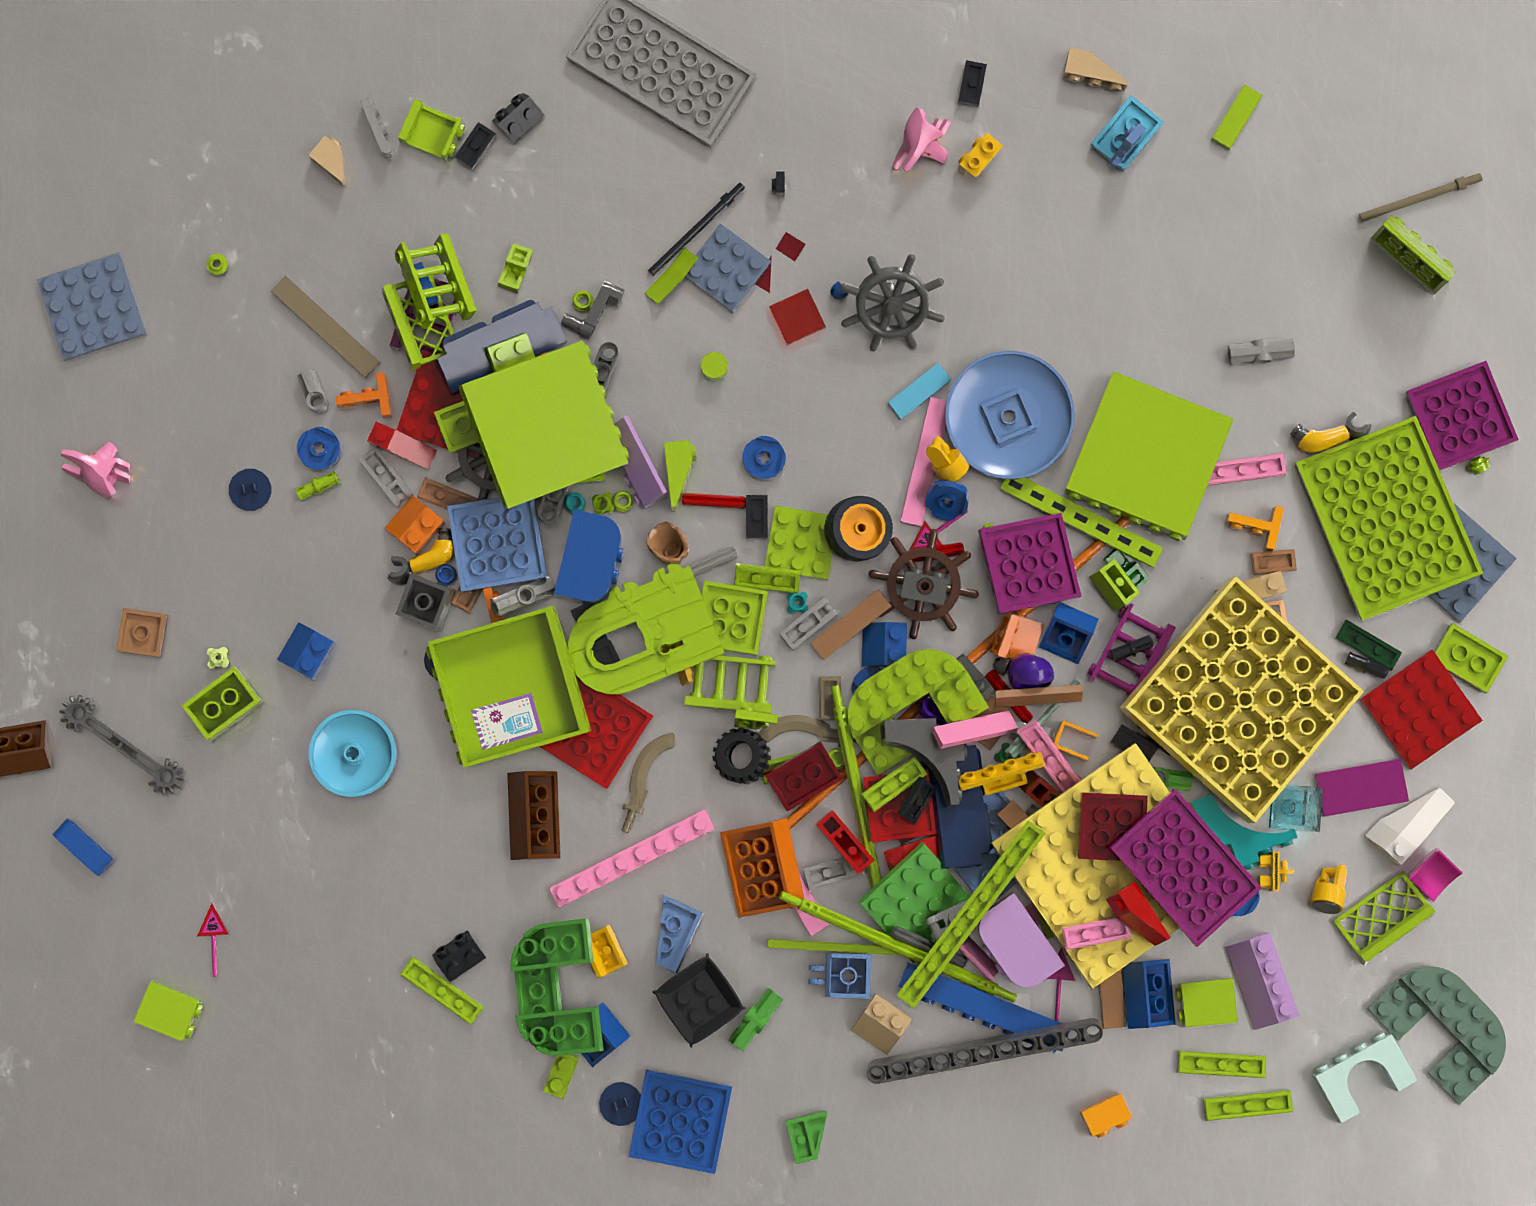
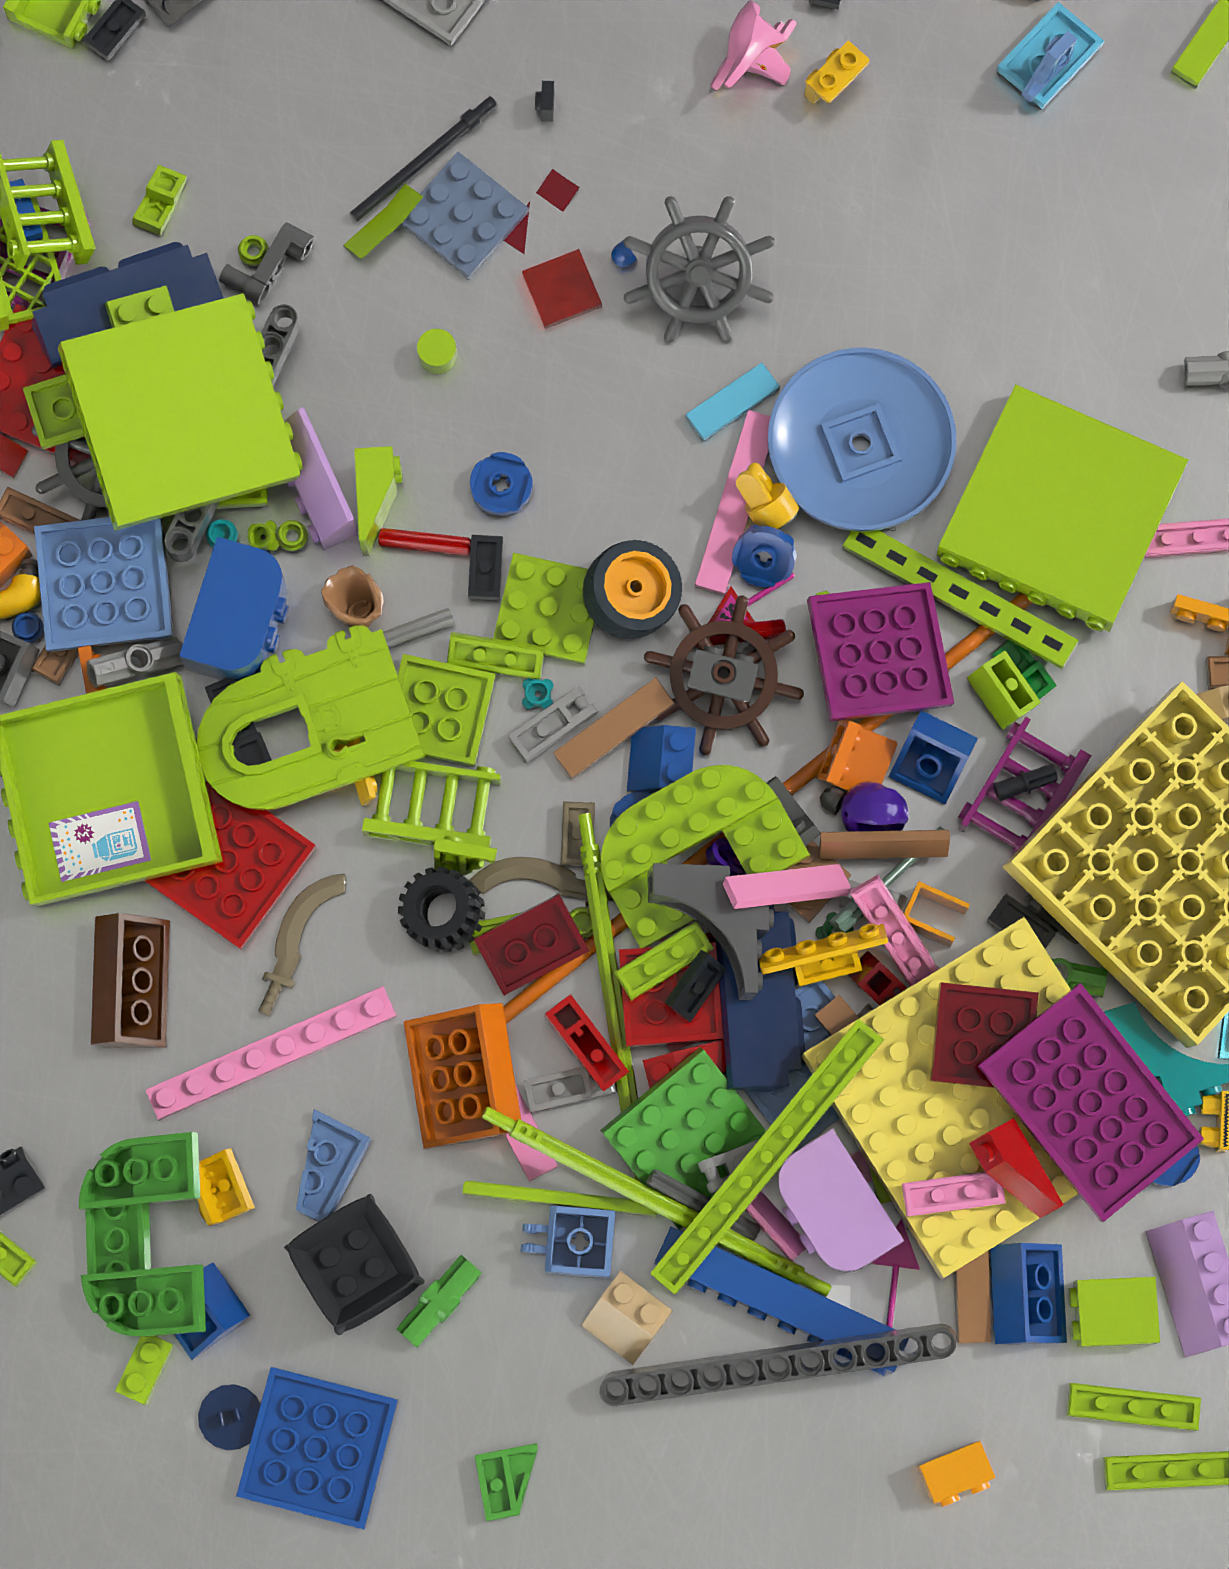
camera: 10 degrees right, 5 degrees down
red axle [985,670,1033,723] -> none

